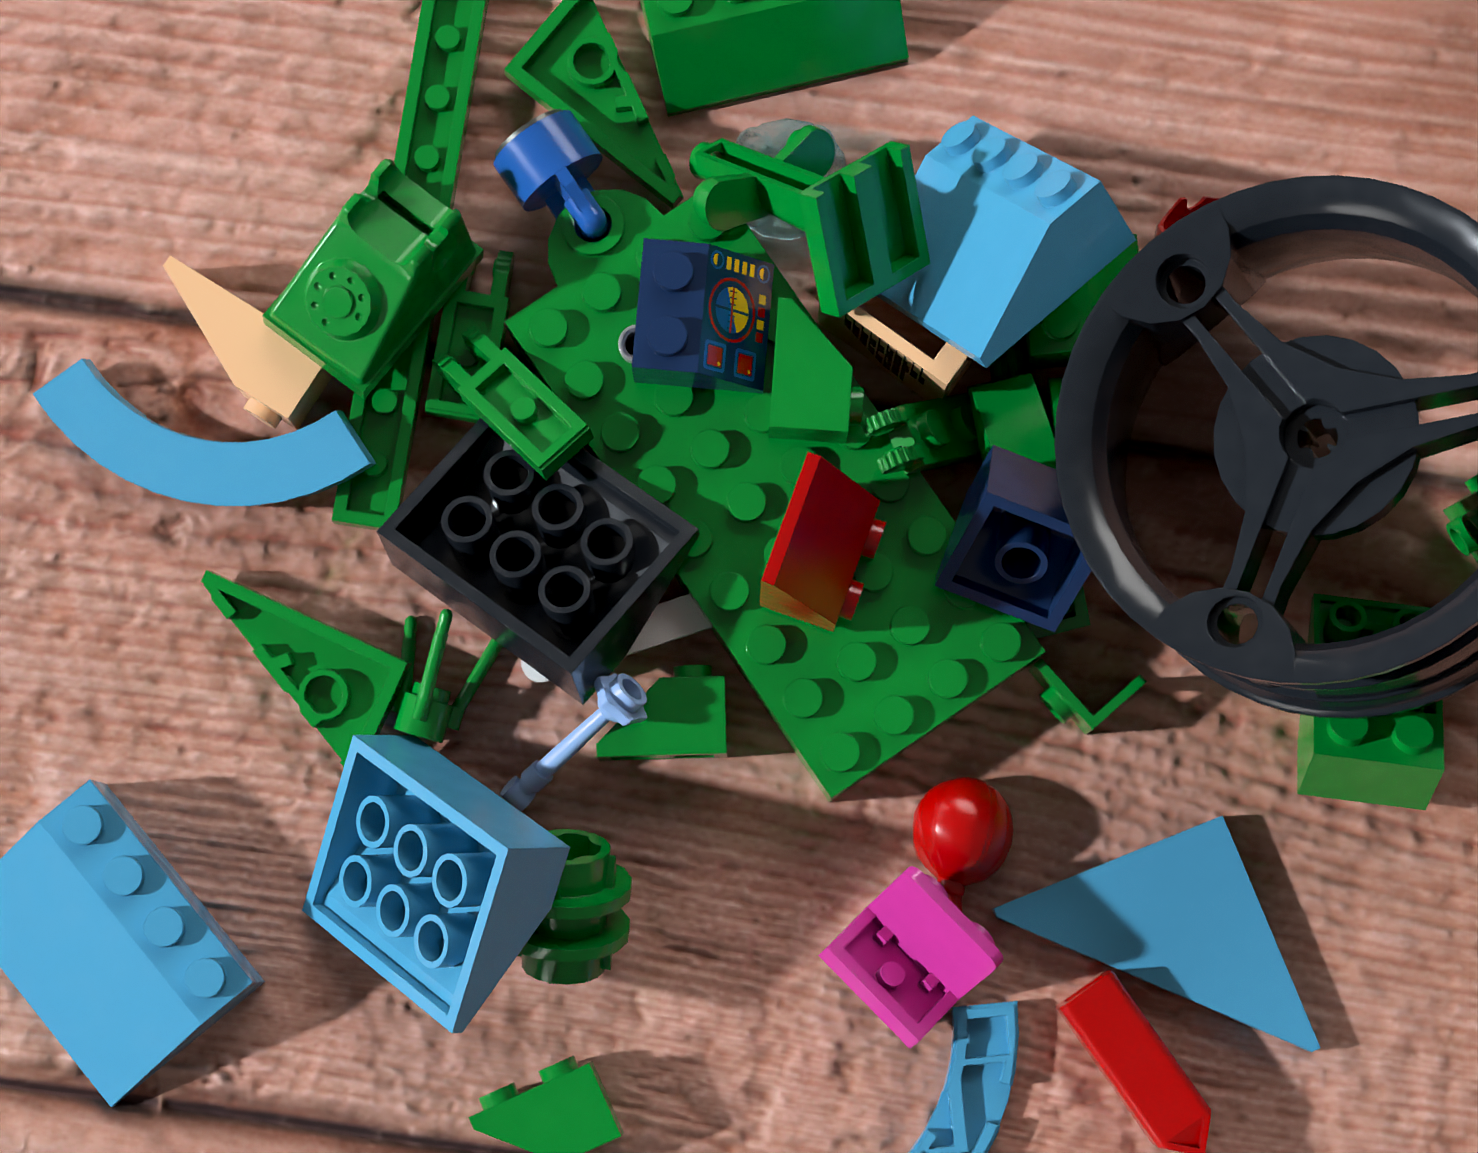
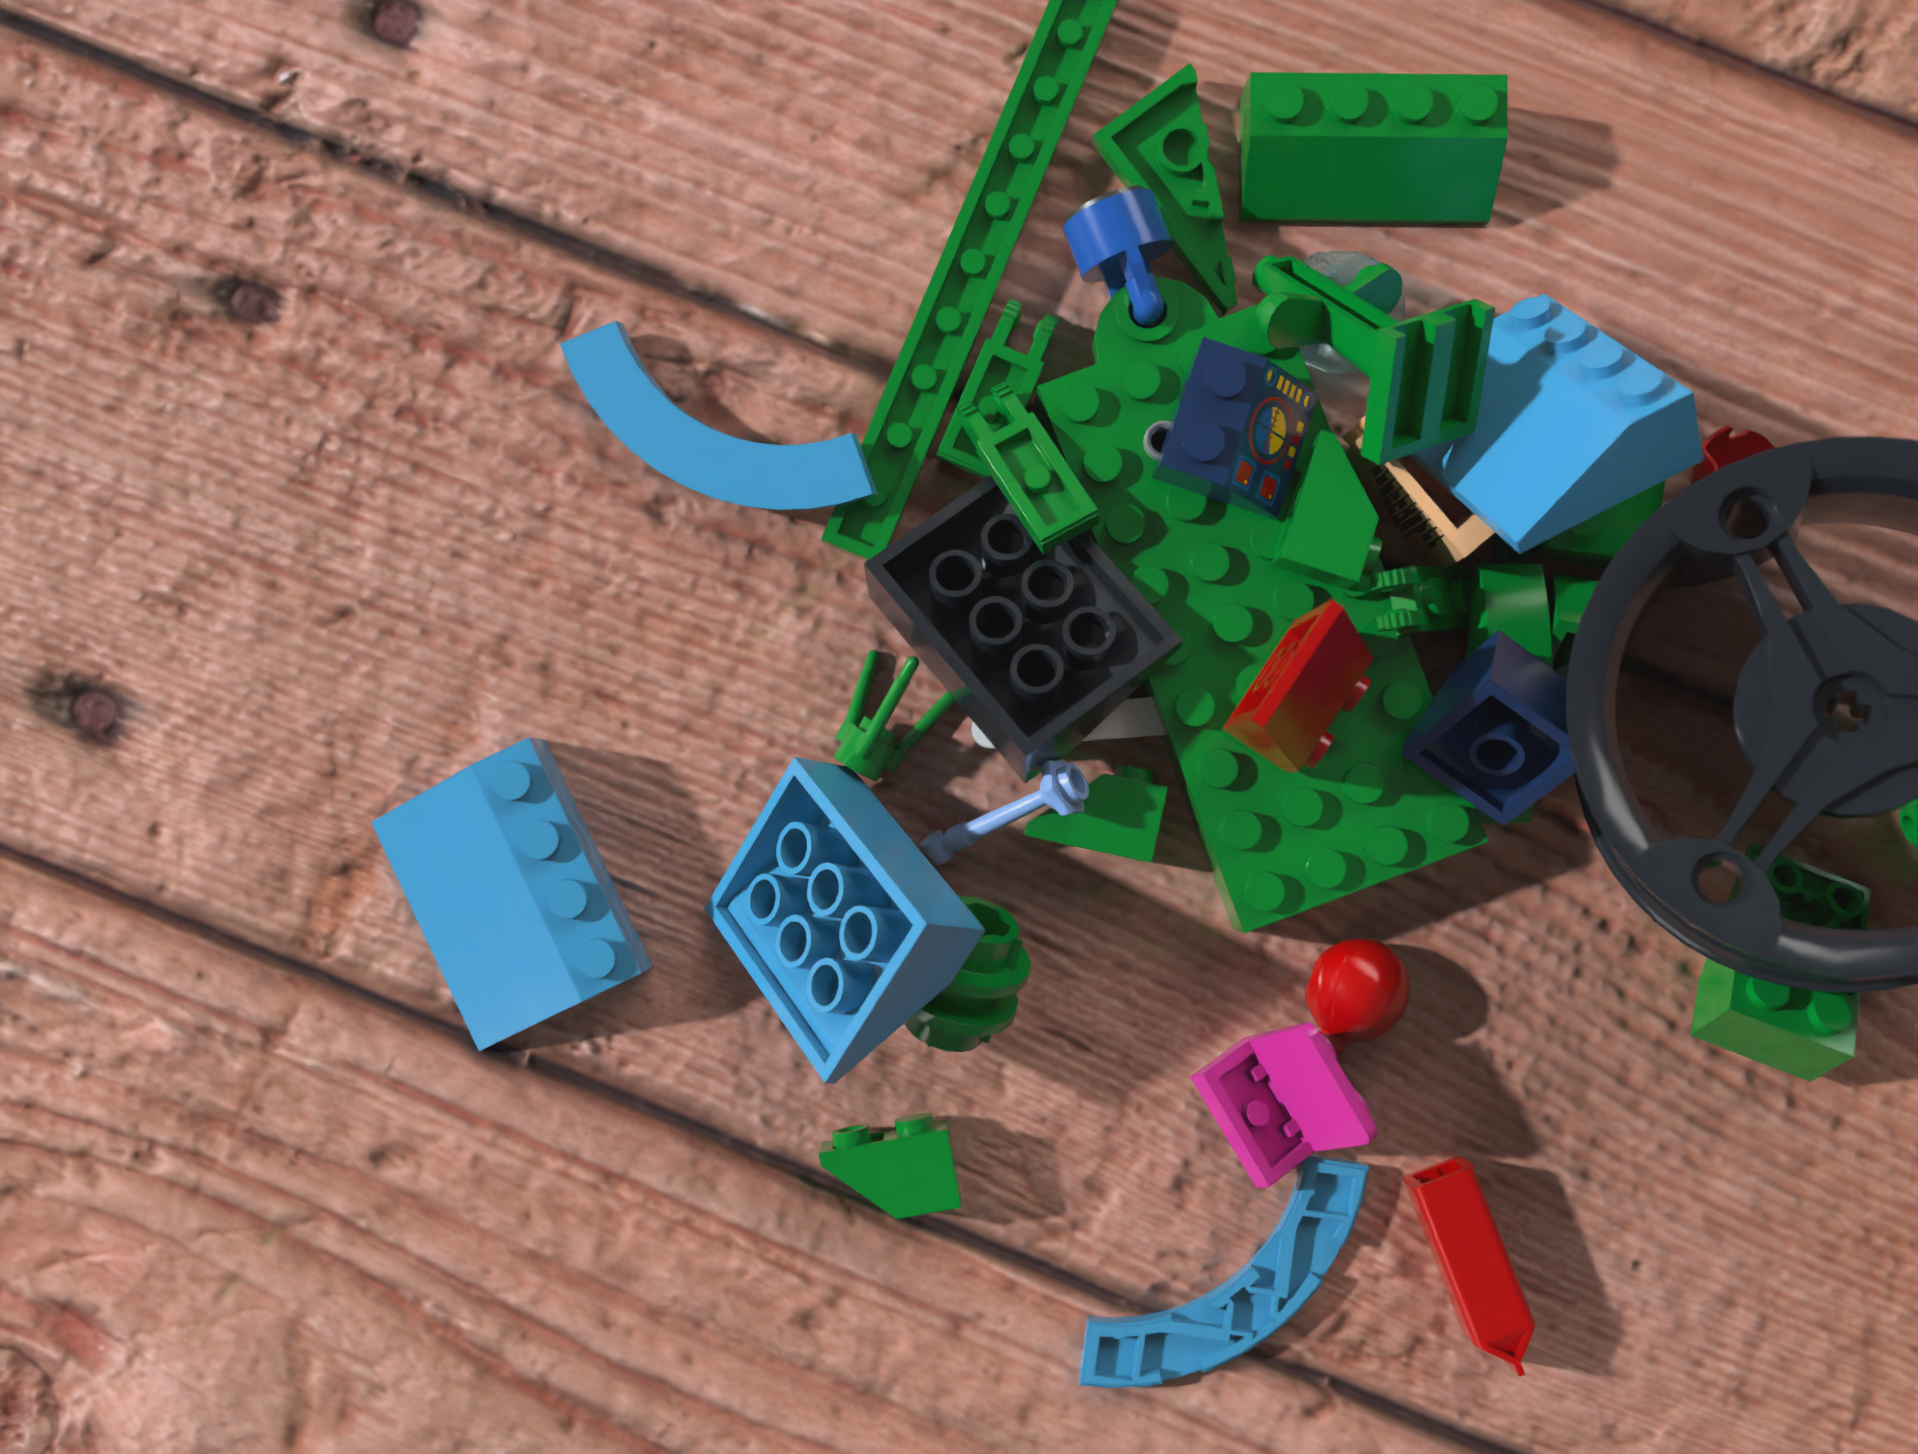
camera: 10 degrees right, 5 degrees up
light nougat slope [163,256,333,430] -> none
green wing [201,570,412,767] -> none
green piece [262,159,484,400] -> none
dark azure tile [992,815,1321,1052] -> none
green bracket [1029,659,1147,735] -> none

